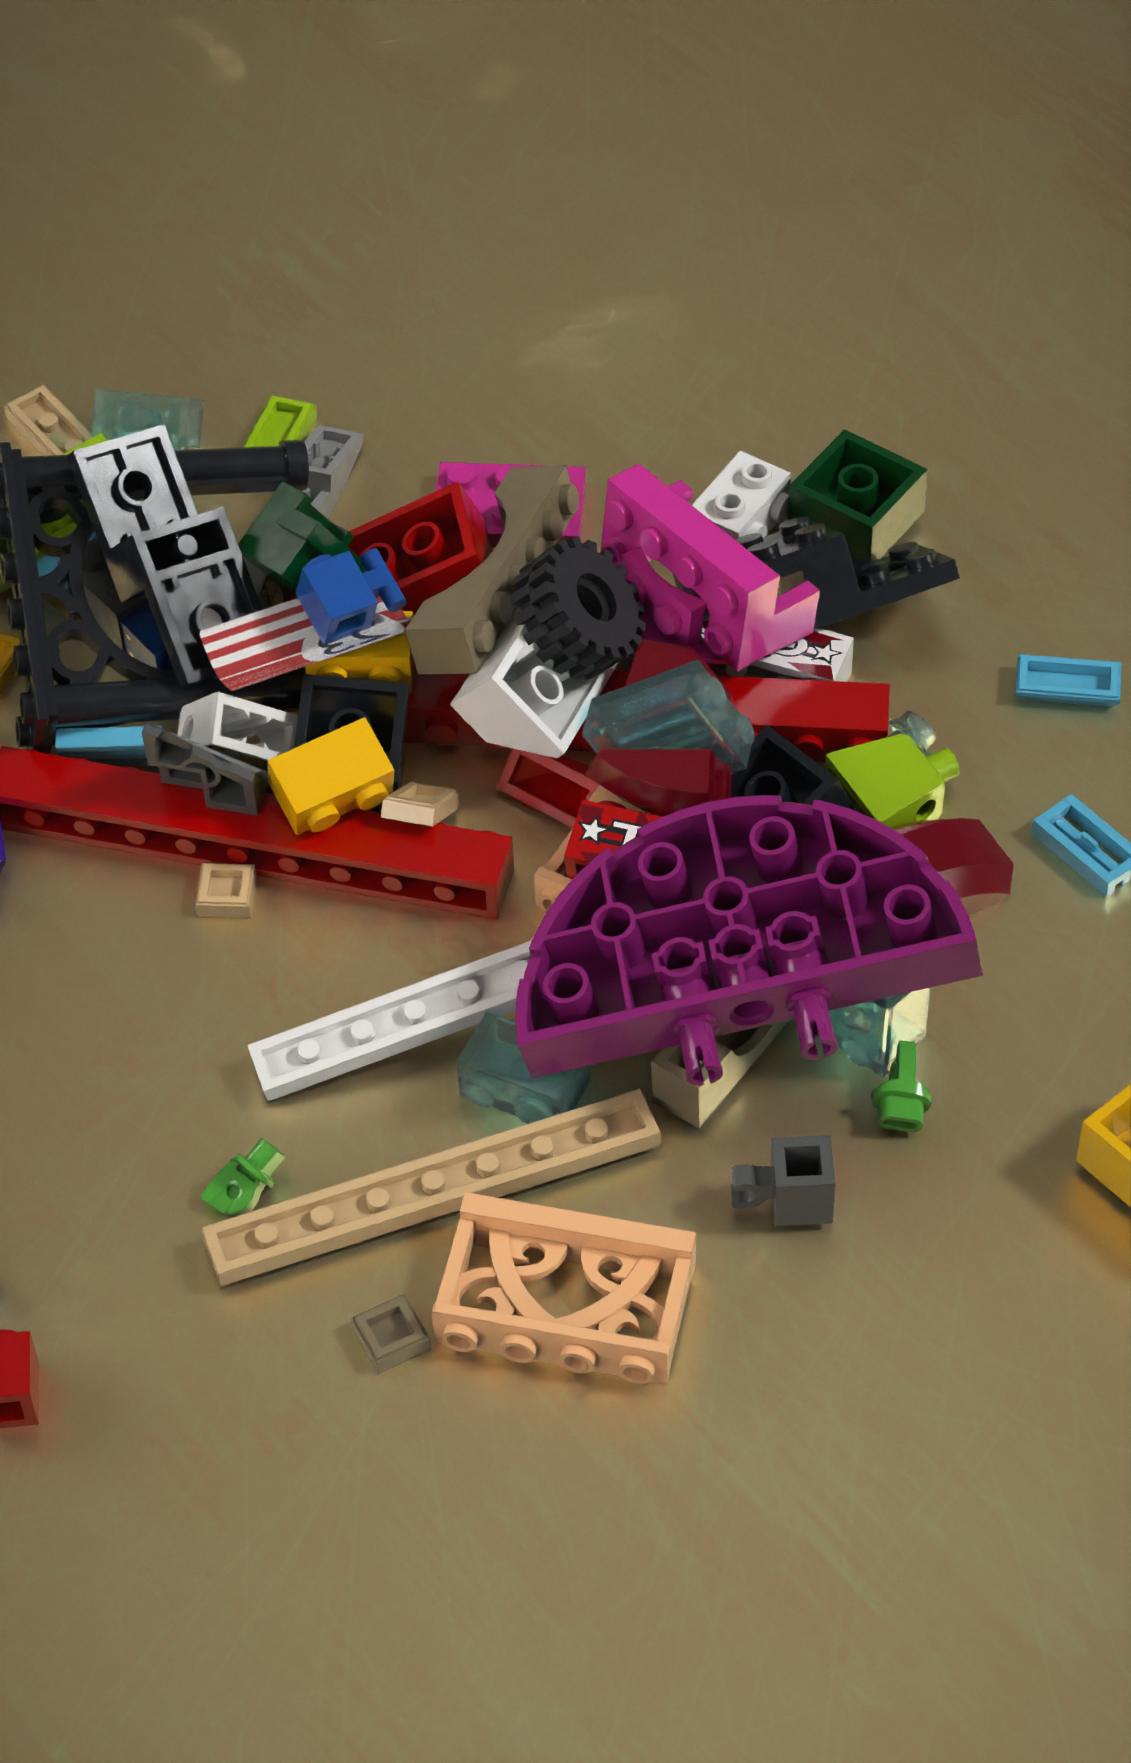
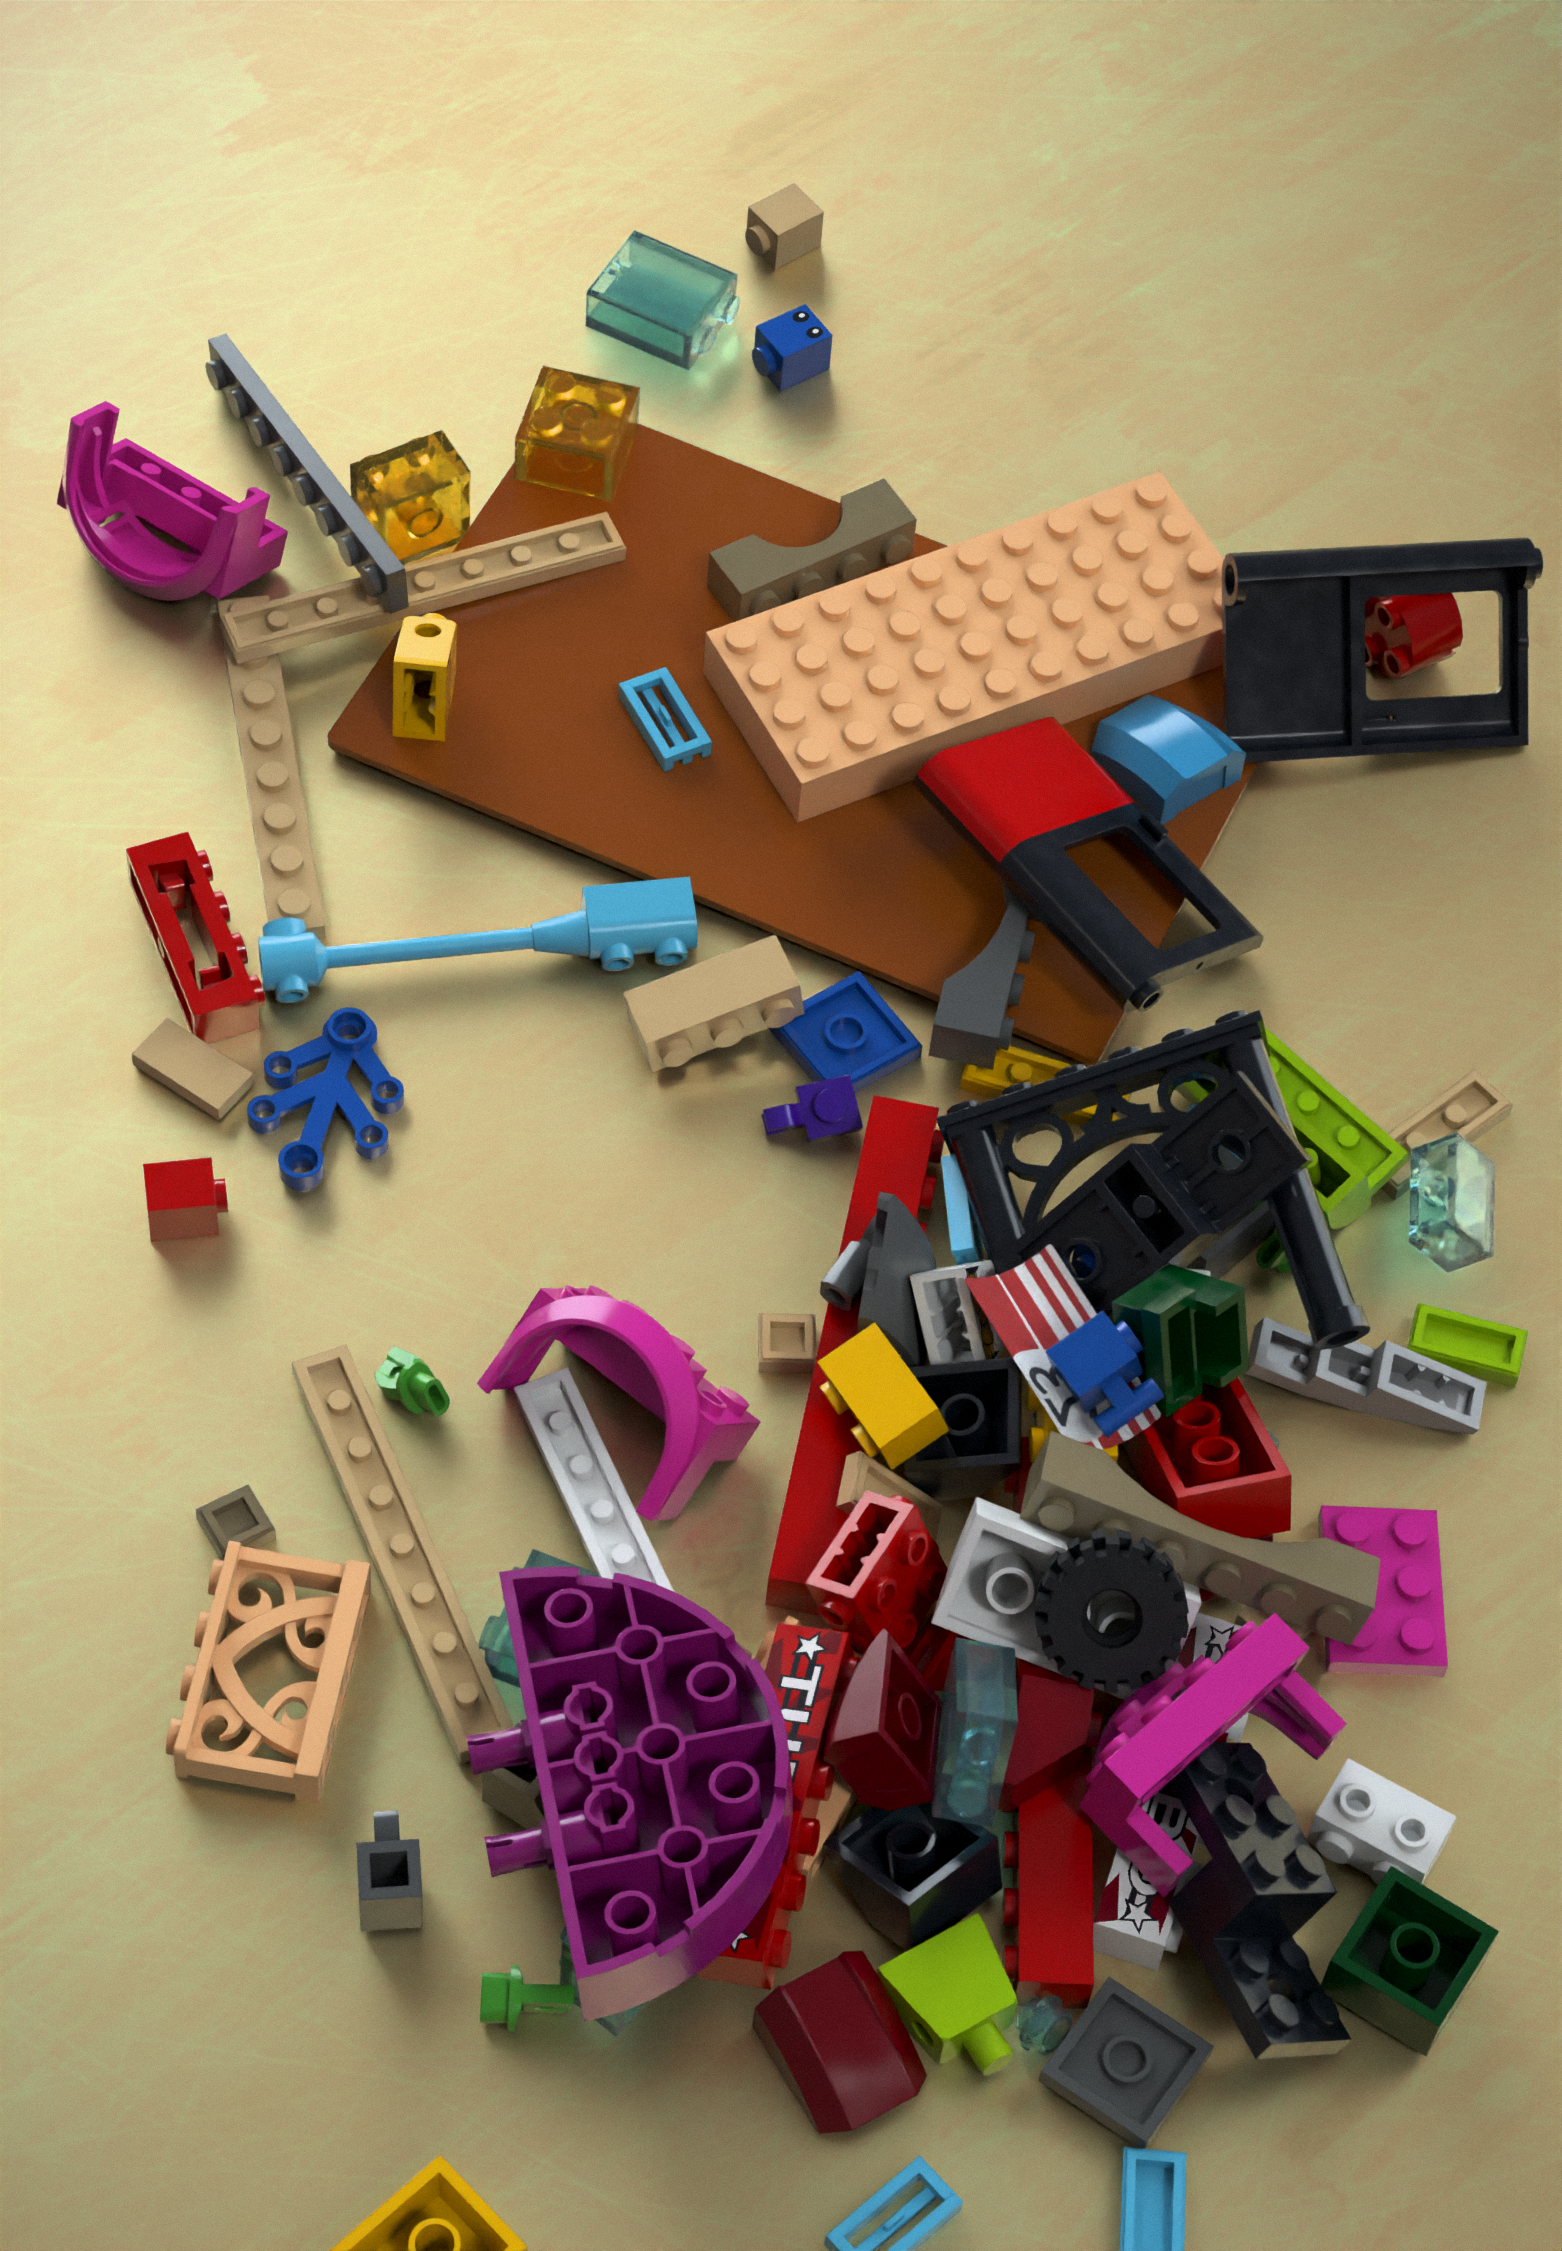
camera: 80 degrees right, 5 degrees up
none -> dark pink piece [477,1285,761,1521]
none -> red brick [805,1490,948,1655]
none -> dark grey bar [820,1215,876,1311]
none -> dark grey plate [1038,1976,1214,2149]

